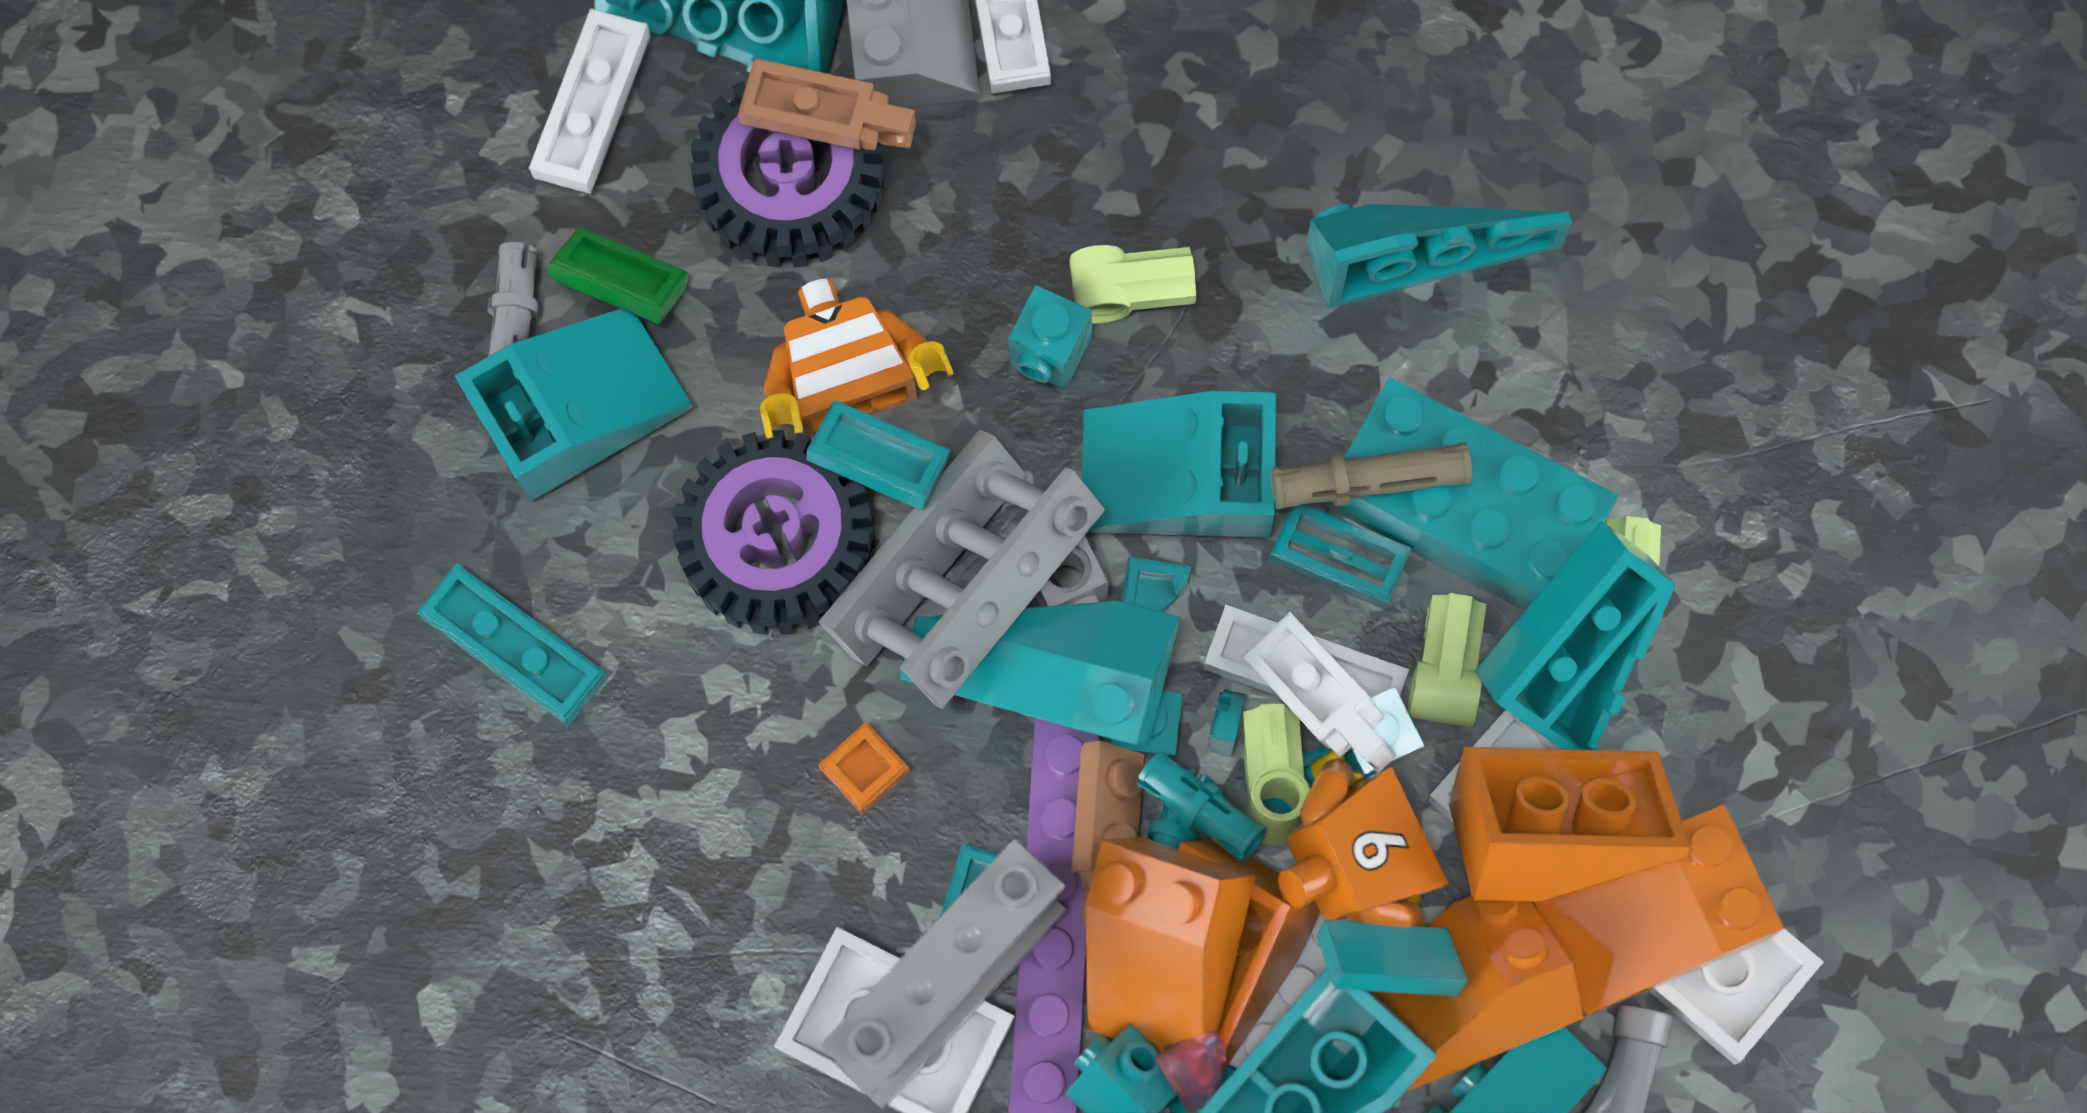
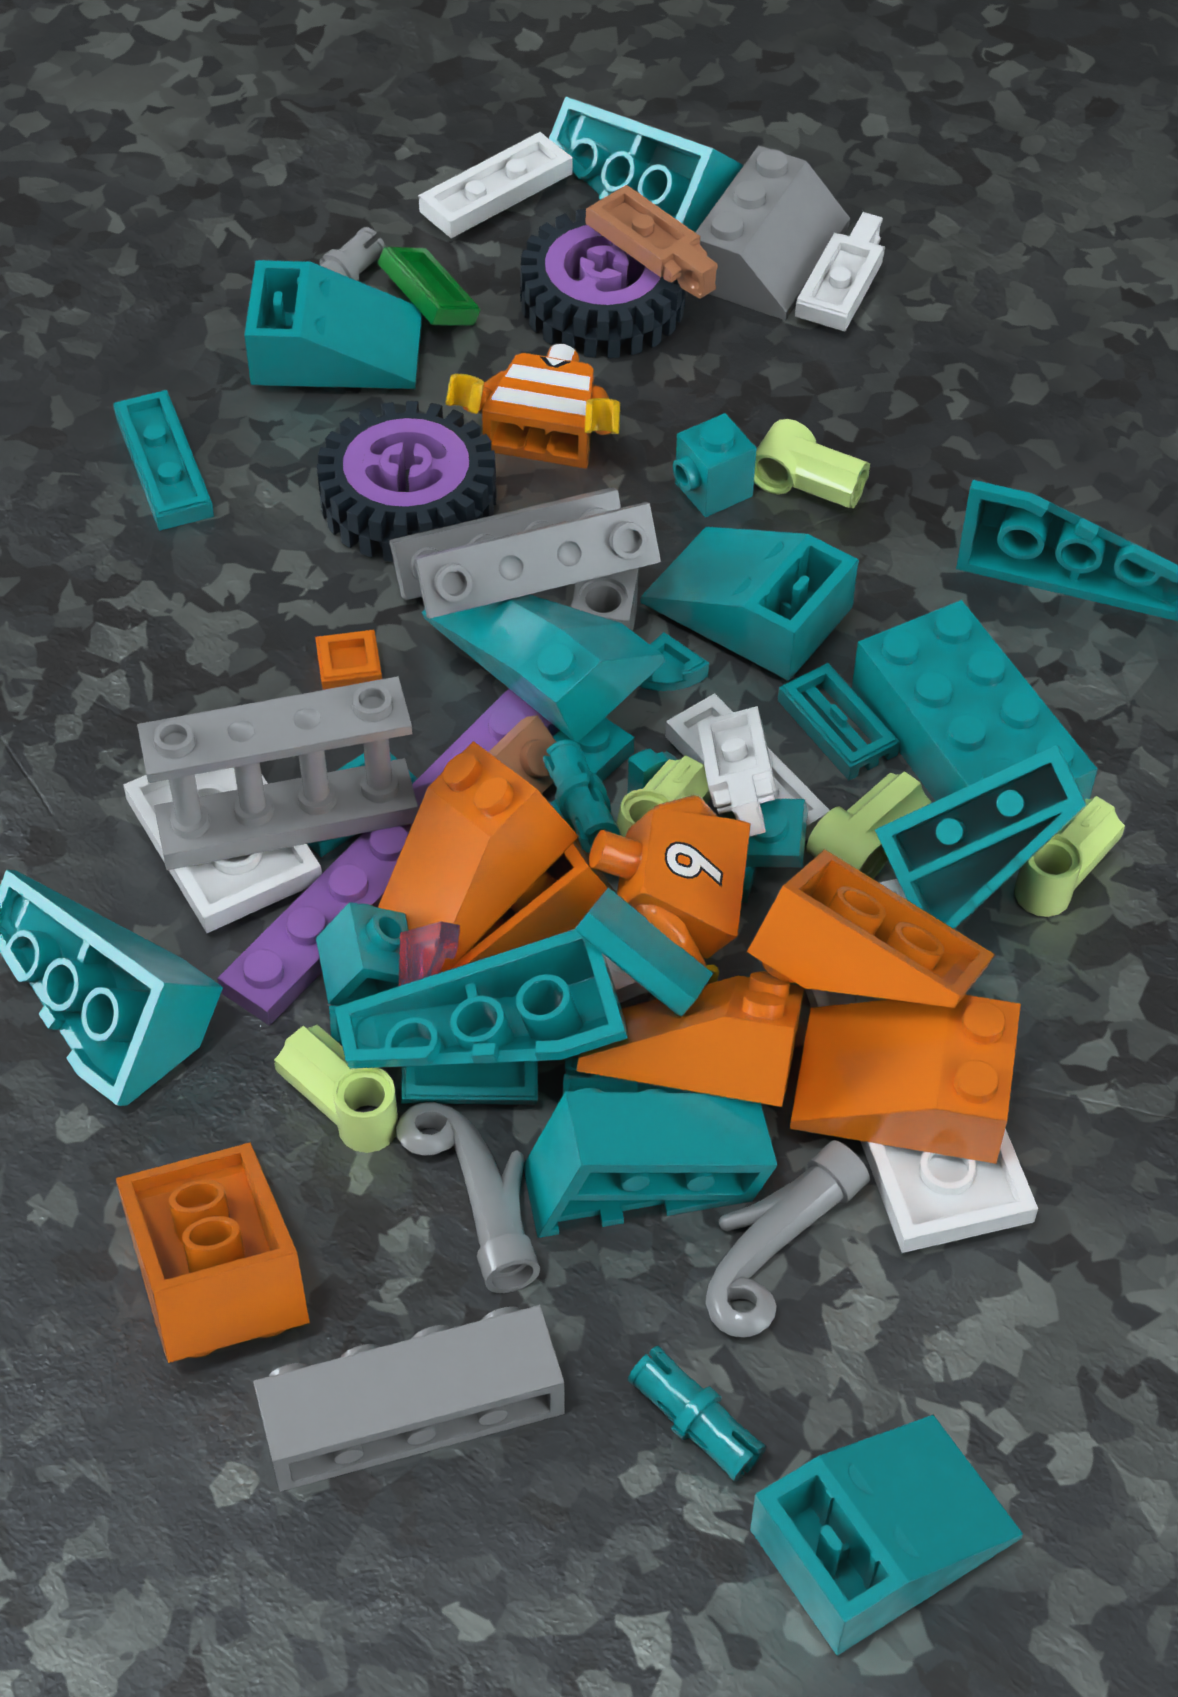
camera: 30 degrees right, 20 degrees down
teal tile [806,399,950,511] -> none
dark tan pin [1271,442,1472,509] -> none

